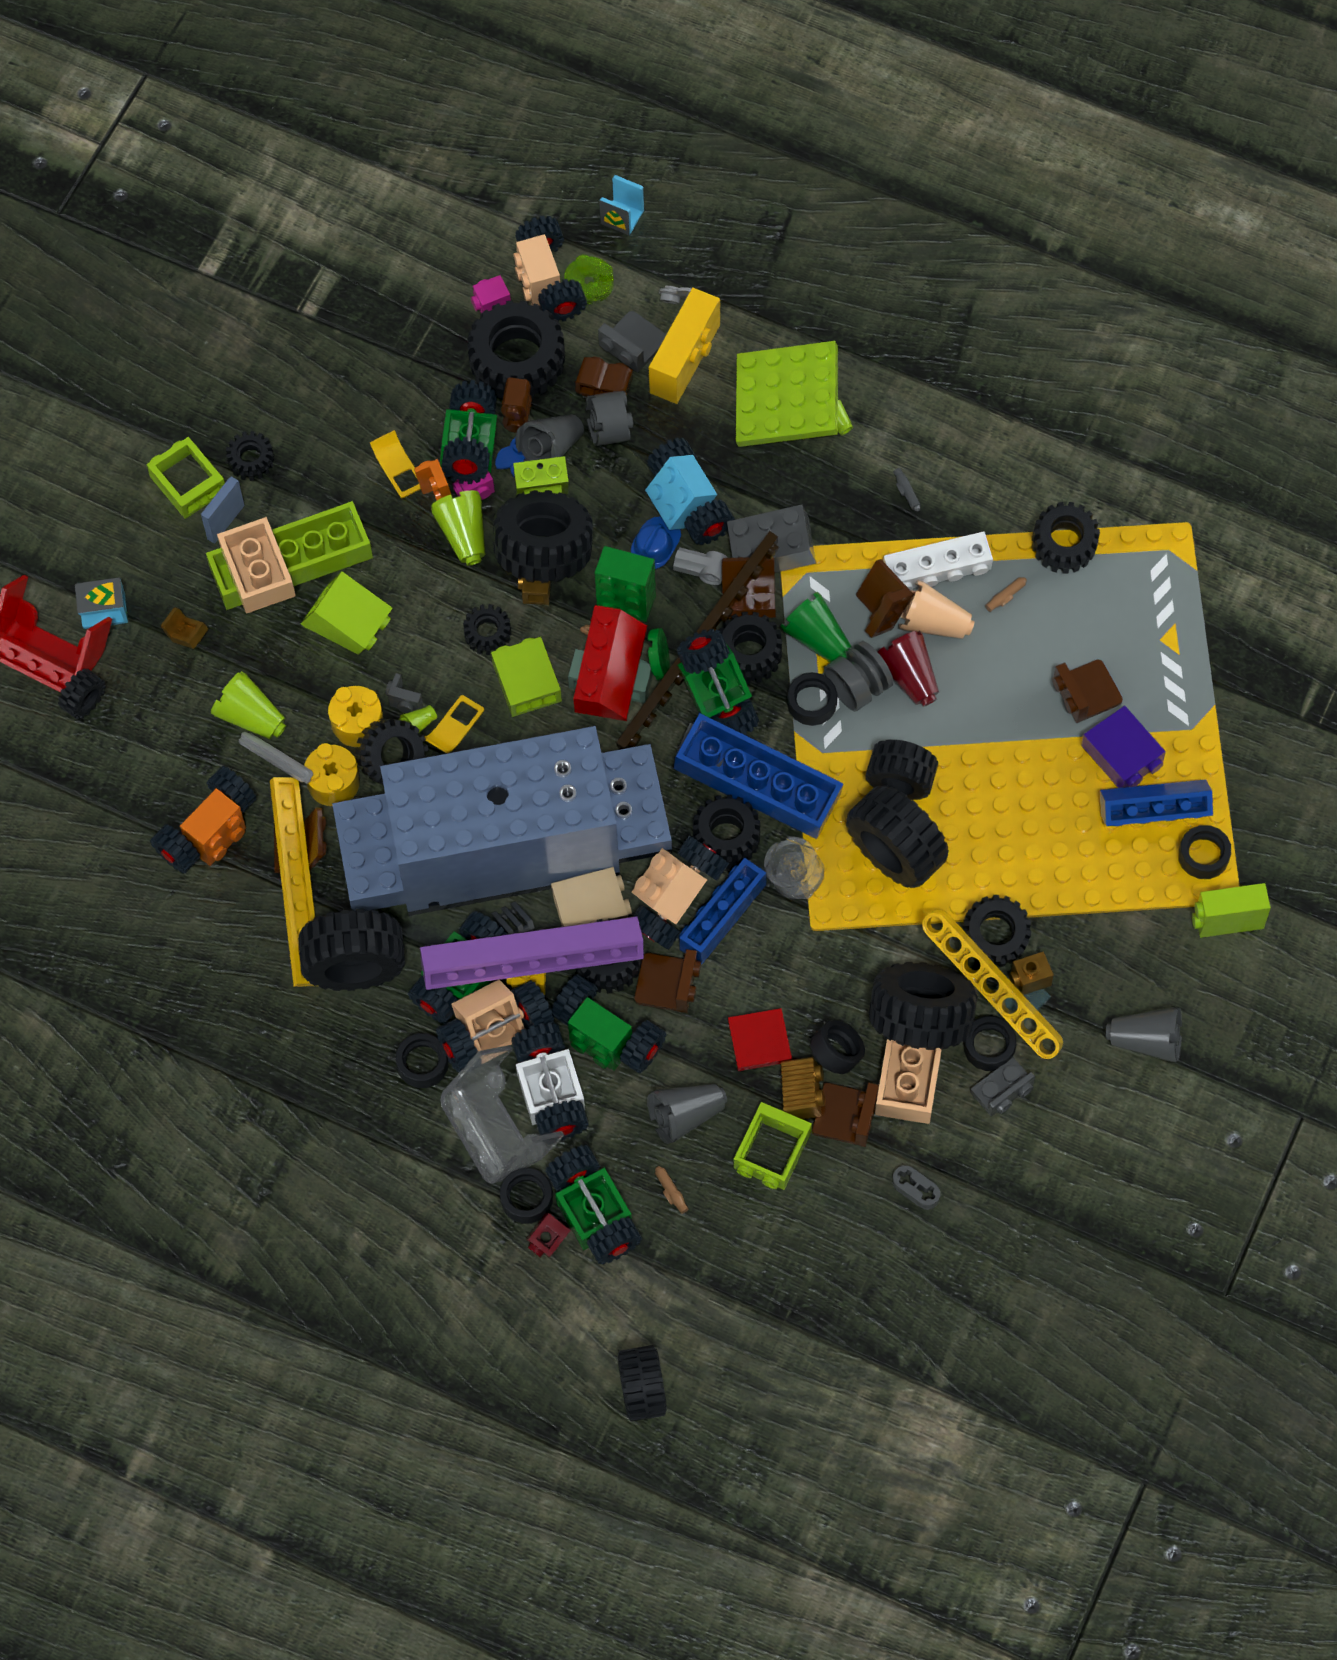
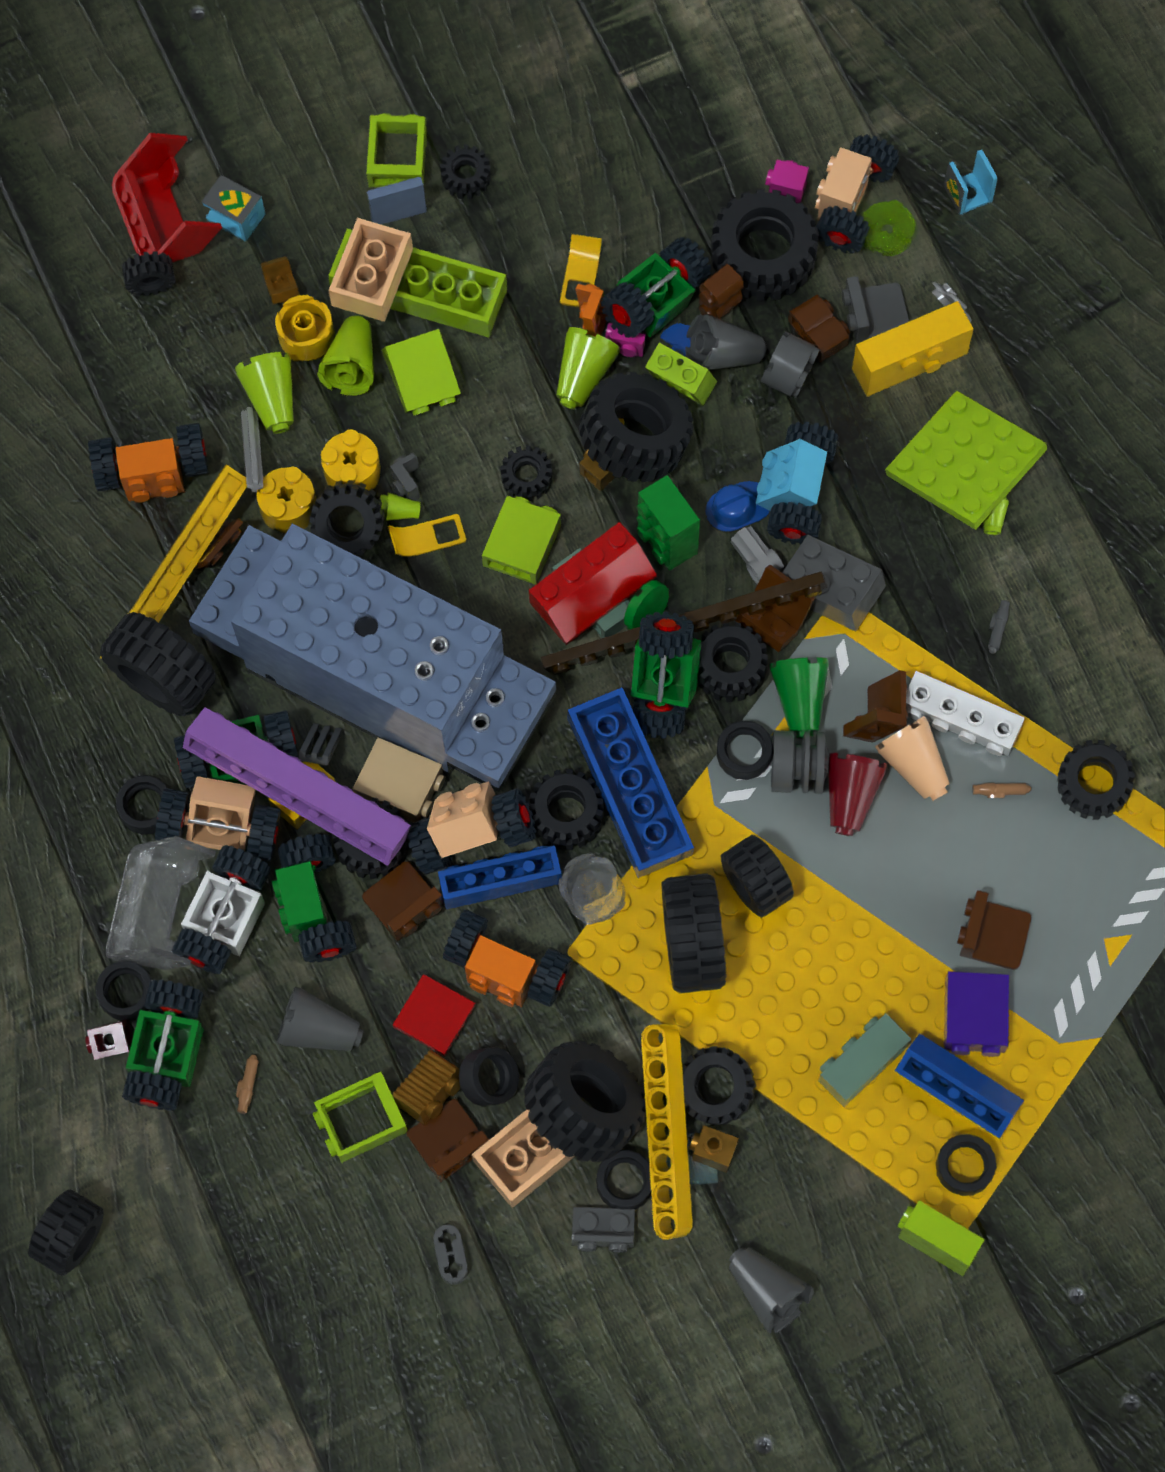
camera: 40 degrees right, 5 degrees up
none -> yellow brick [275,295,335,361]
none -> lime cone [317,315,374,395]
none -> brick [443,910,573,1007]
none -> sand green brick [818,1013,912,1107]

